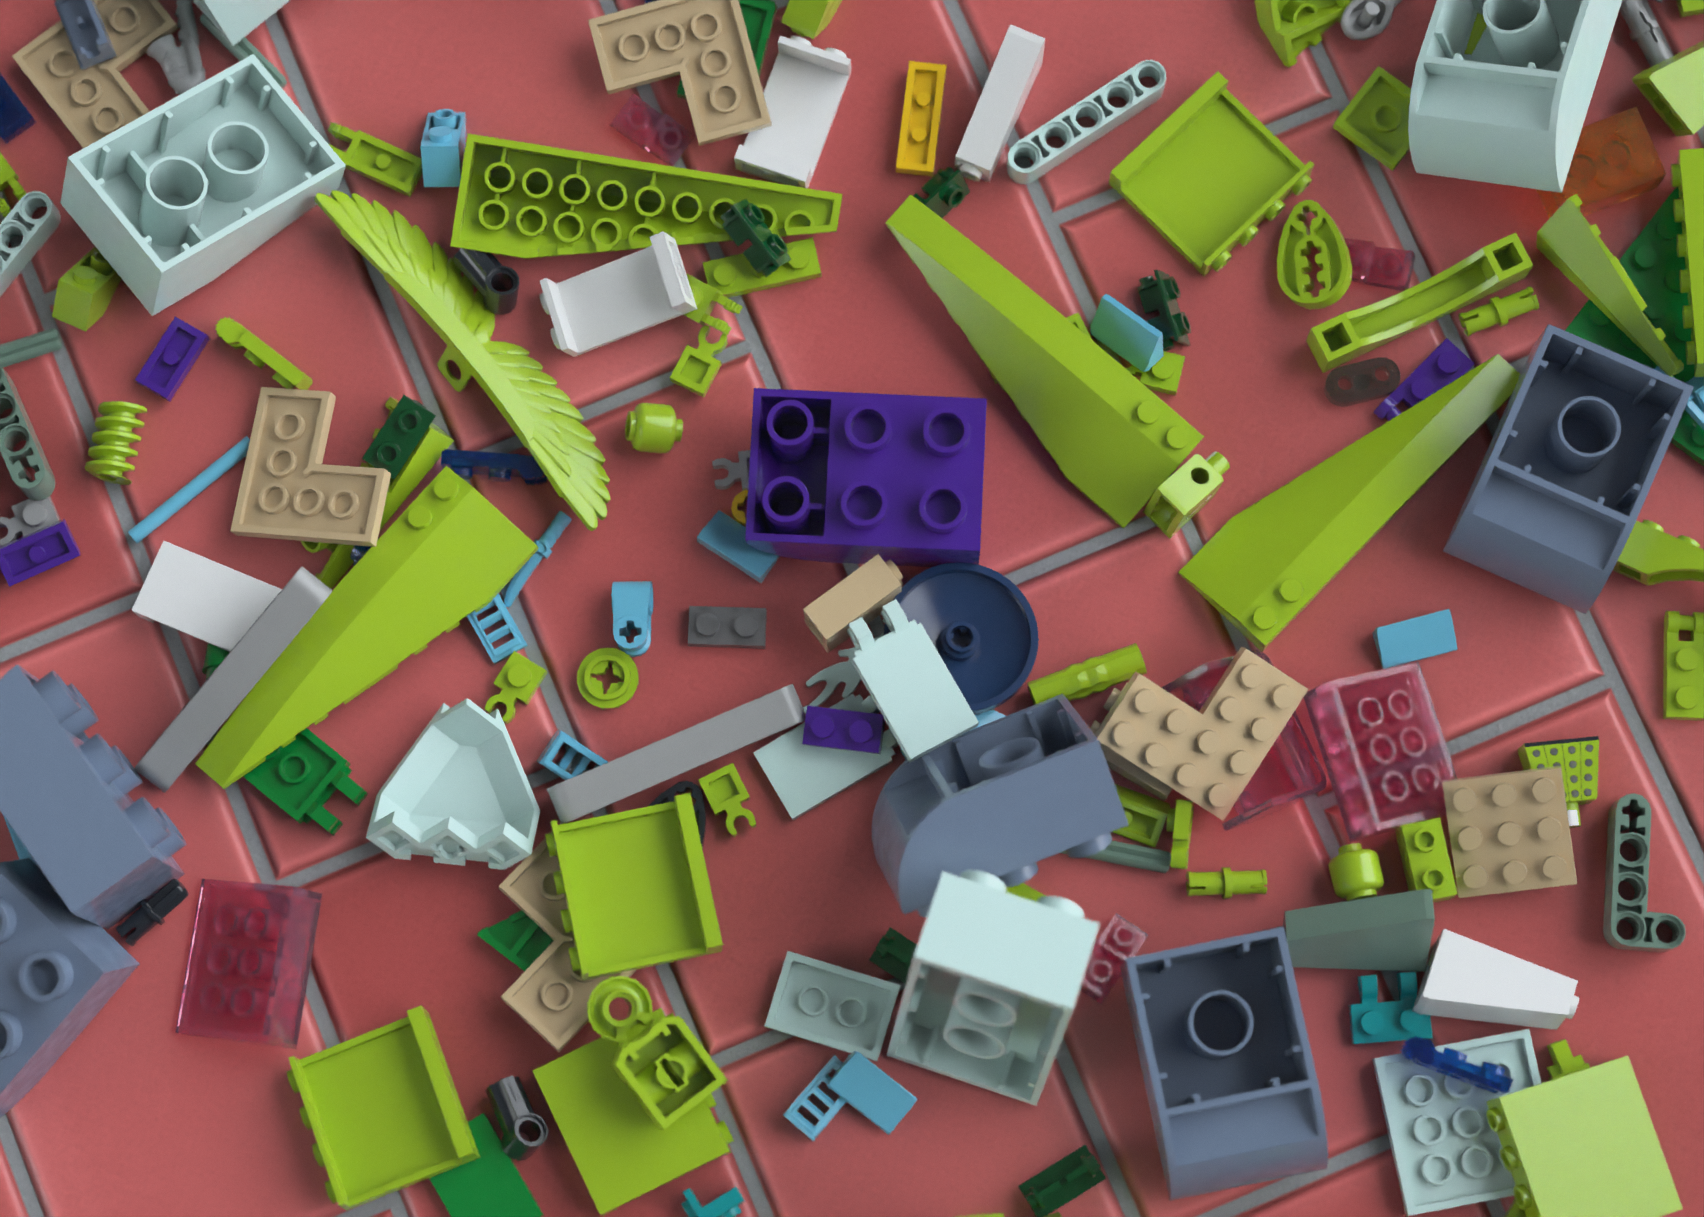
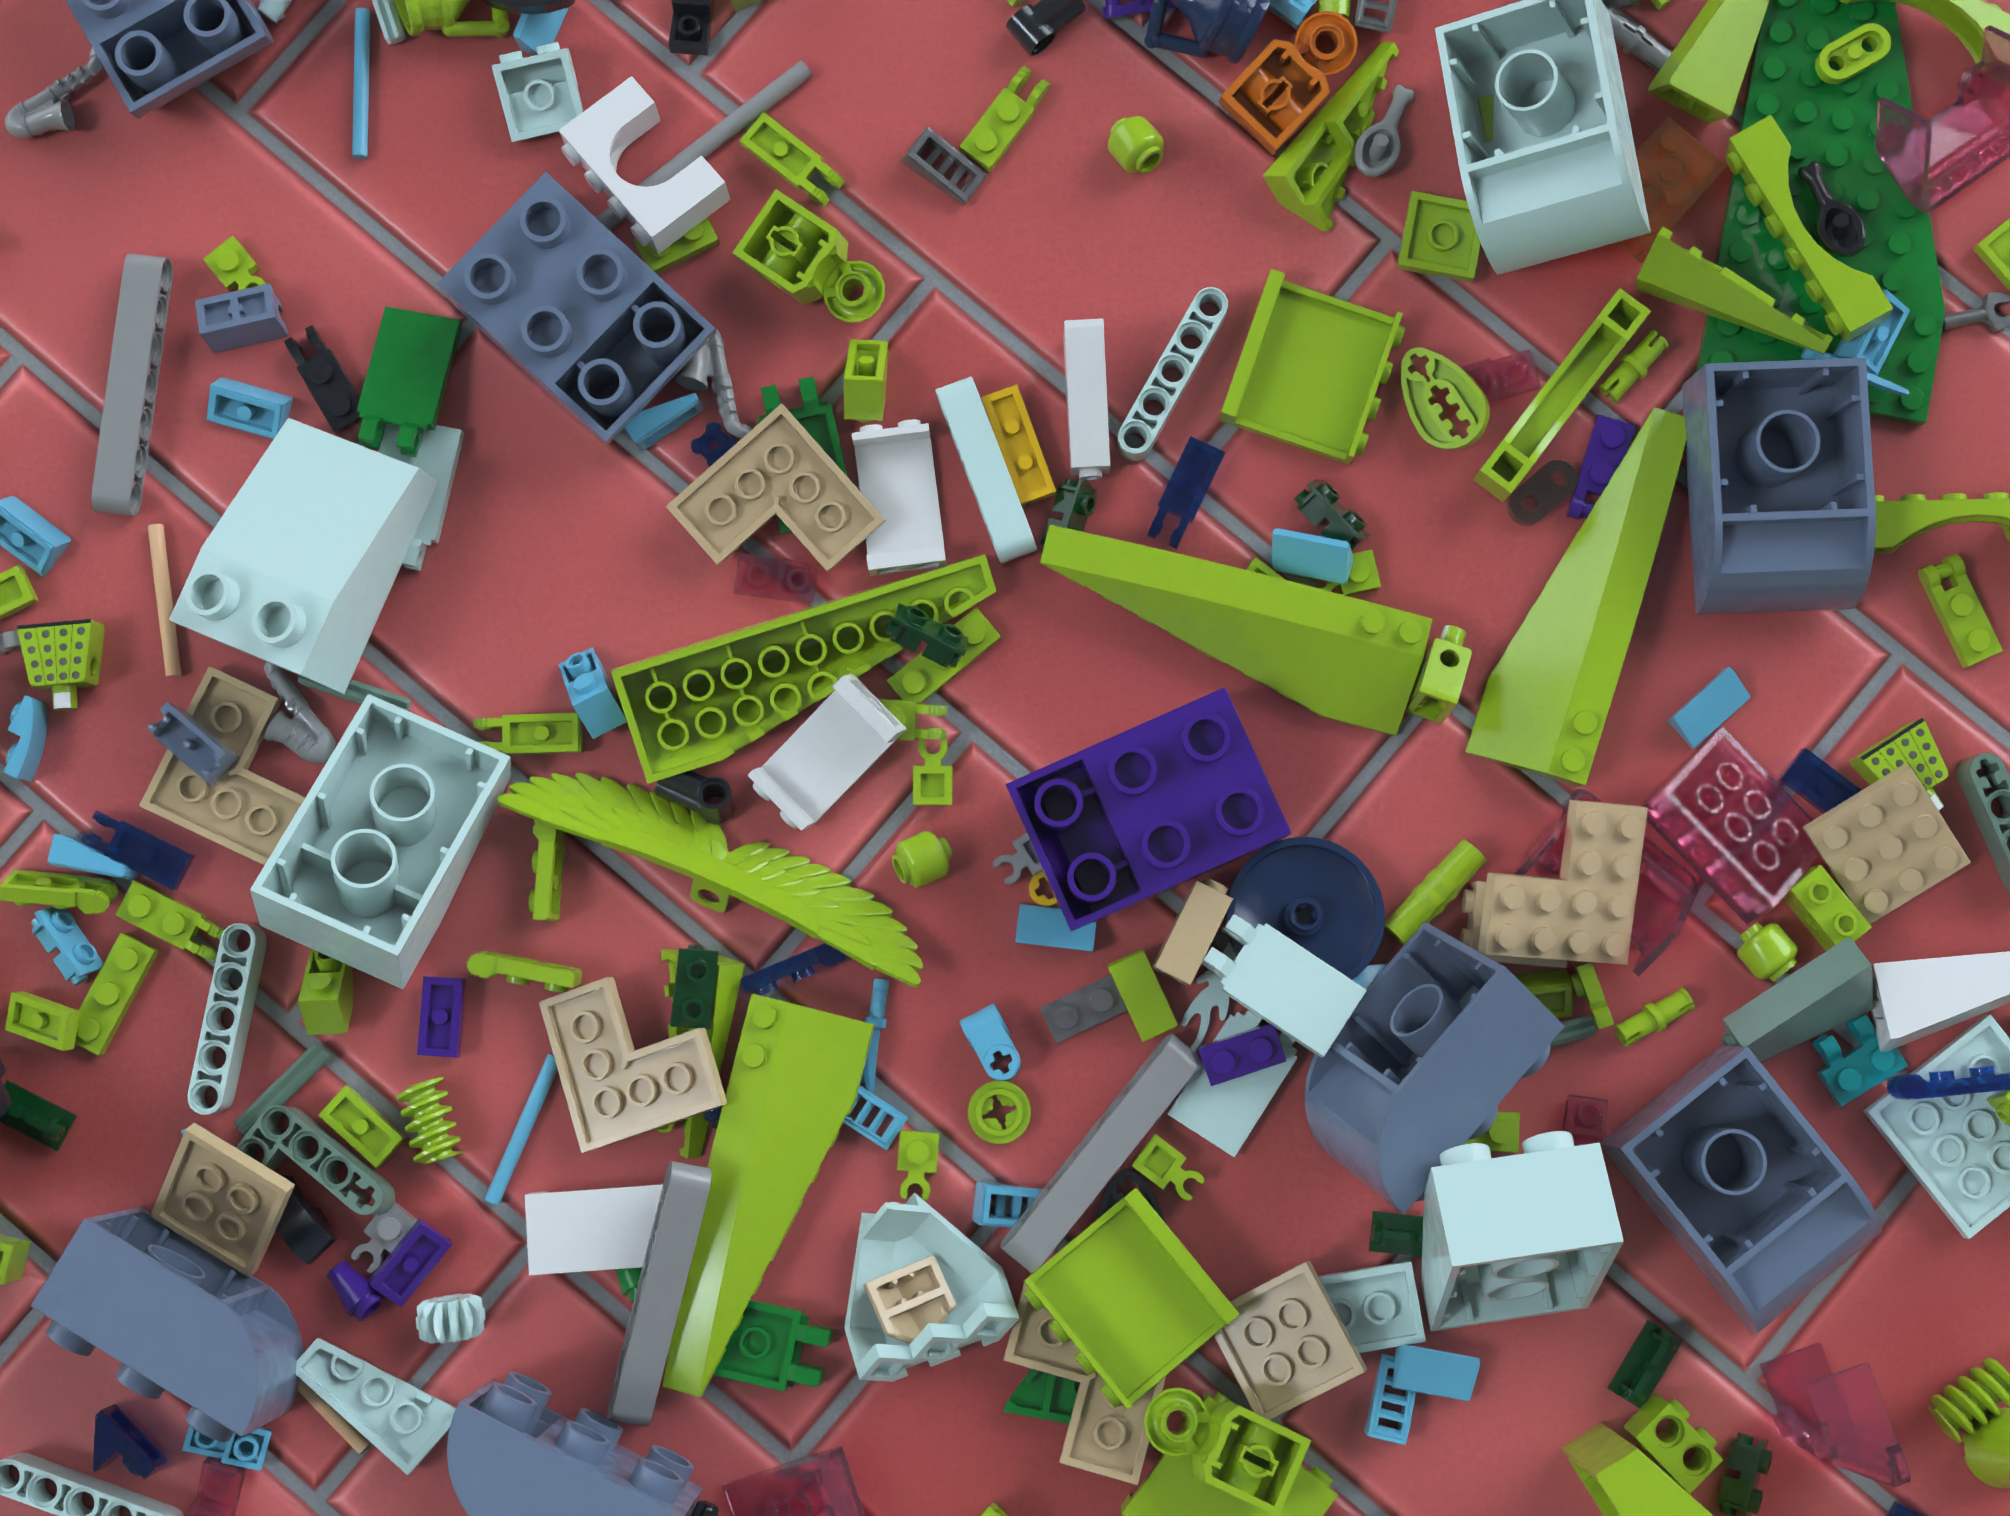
camera: 25 degrees left, 5 degrees up
none -> lime plate [318,1085,406,1168]
none -> light aqua gear [416,1293,486,1344]
none -> lime hinge [529,820,565,923]
none -> tan slope [863,1255,956,1344]
none -> light aqua beam [935,376,1037,564]
none -> lime slope [1107,949,1178,1042]
none -> clear blue hinge [1147,436,1225,549]
none -> tan plate [1214,1260,1367,1420]
none -> clear blue hinge [1778,748,1861,814]

